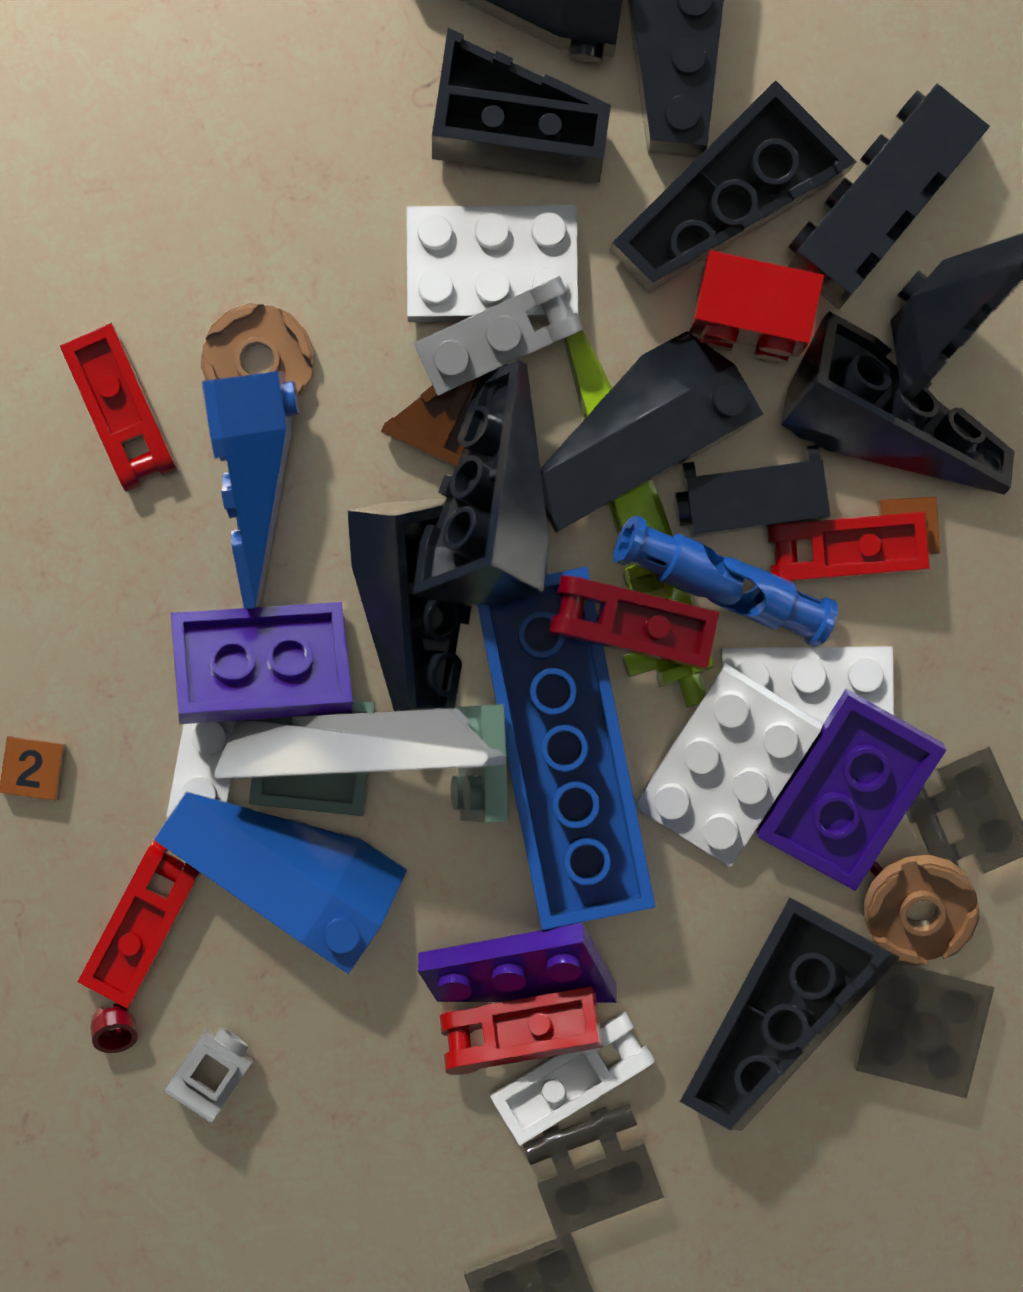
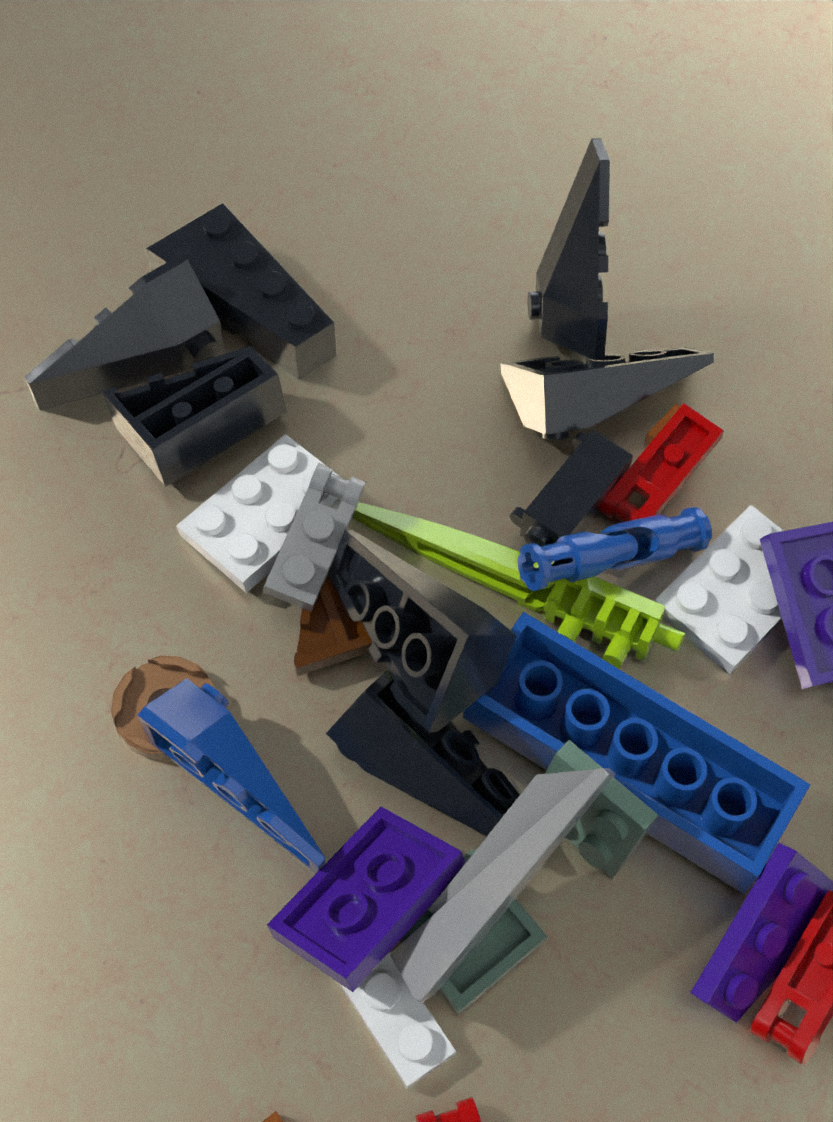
camera: 50 degrees left, 25 degrees down
red plate [60,323,178,492] -> none
blue wedge [154,791,407,974] -> none
black wedge [540,331,764,533] -> none
dark red plate [549,575,719,670] -> none
black wedge [609,80,857,292] -> none
white plate [635,664,823,867] -> none
red piece [689,250,824,363] -> none
black wedge [788,83,990,310] -> none

